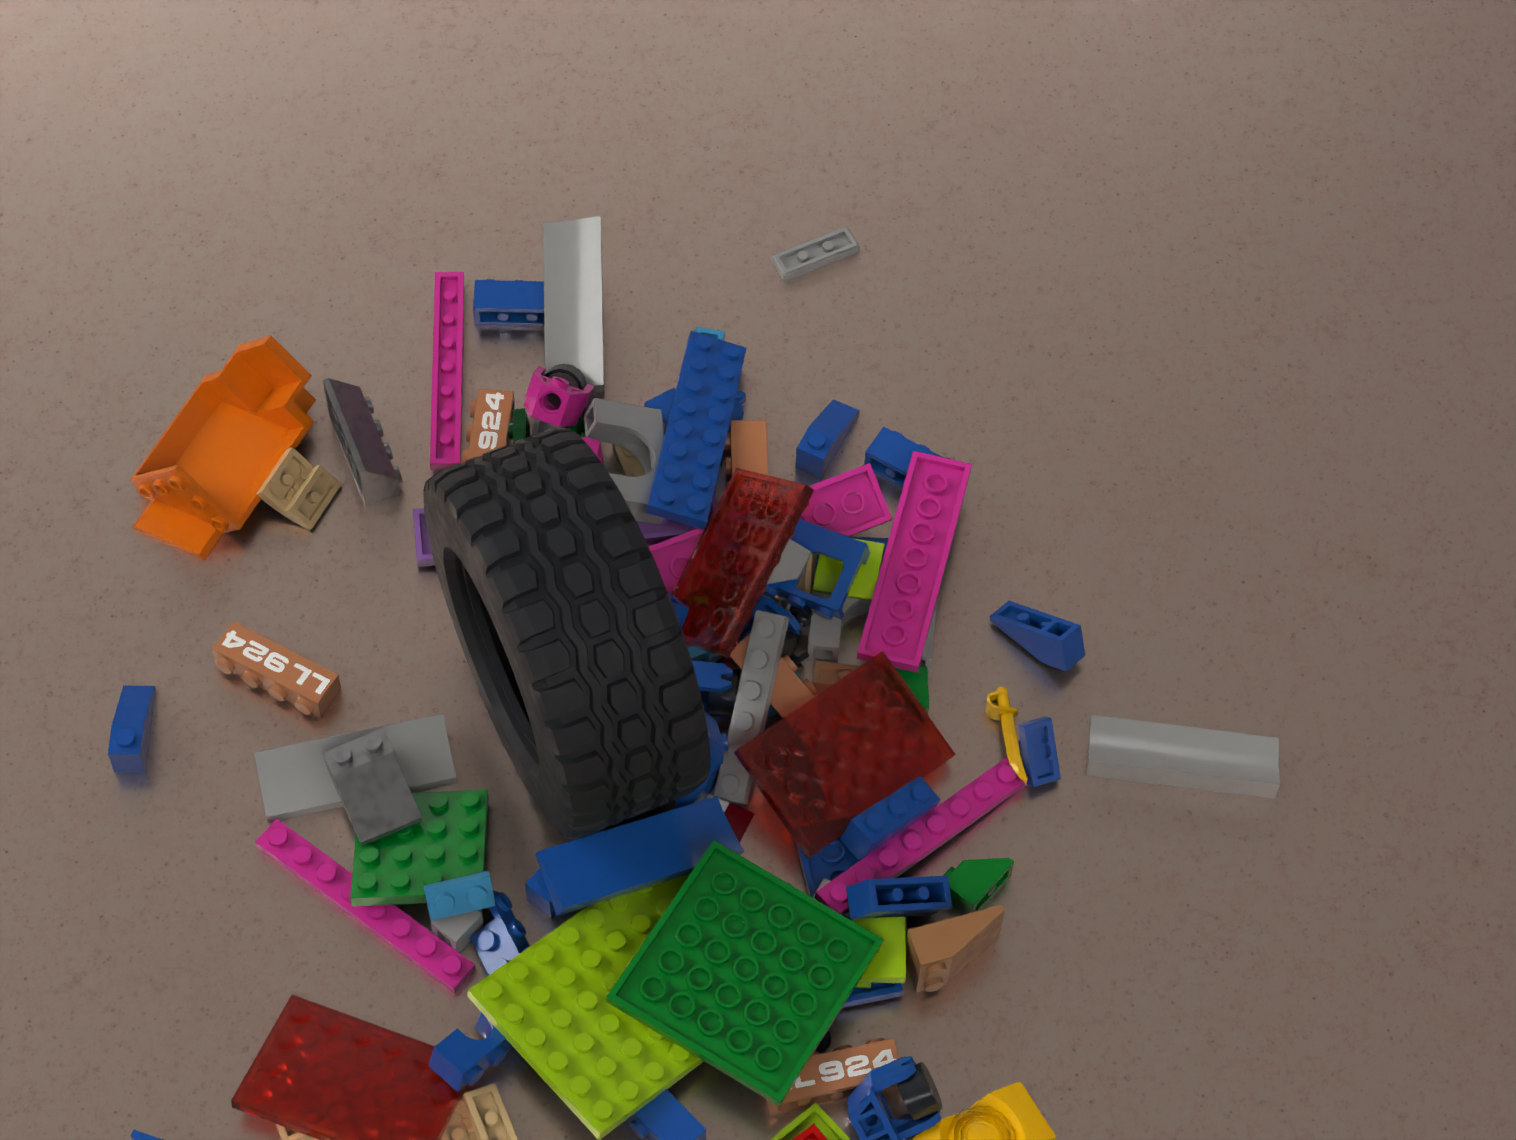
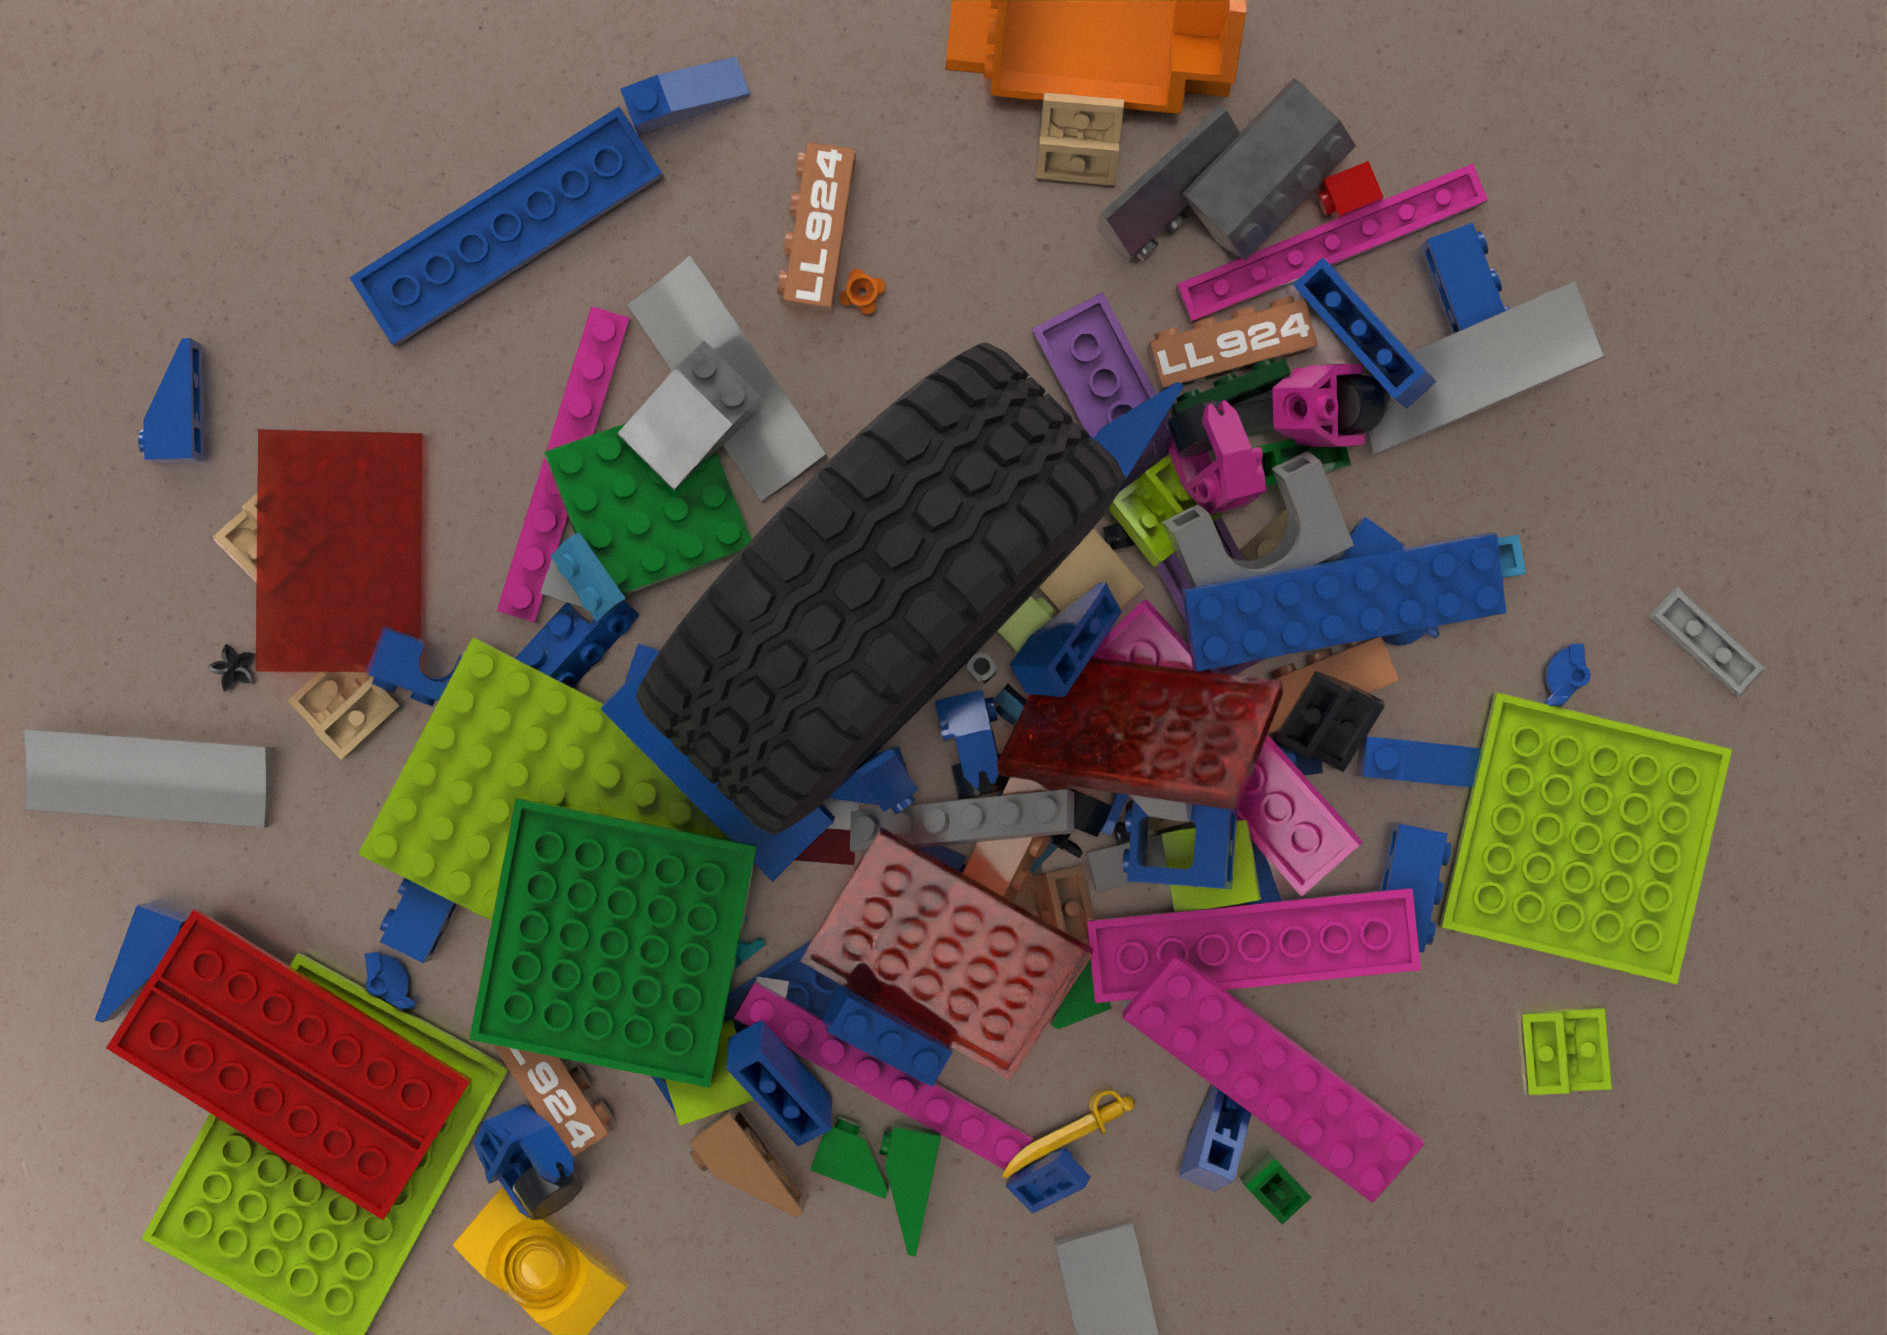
camera: 75 degrees right, 30 degrees up
none -> blue plate [349,106,663,347]
none -> orange plate [839,269,885,315]
none -> green slope [879,1122,941,1257]
none -> dark pink plate [1122,951,1425,1203]
none -> flat silver slope [1182,78,1356,261]
none -> green slope [1240,1151,1312,1225]
none -> black slope [1274,671,1385,772]
none -> blue brick [1293,257,1437,409]
none -> red brick [1317,161,1384,220]
none -> lime plate [1439,693,1732,984]
none -> lime slope [1522,1007,1613,1095]
none -> blue piece [1544,643,1591,708]

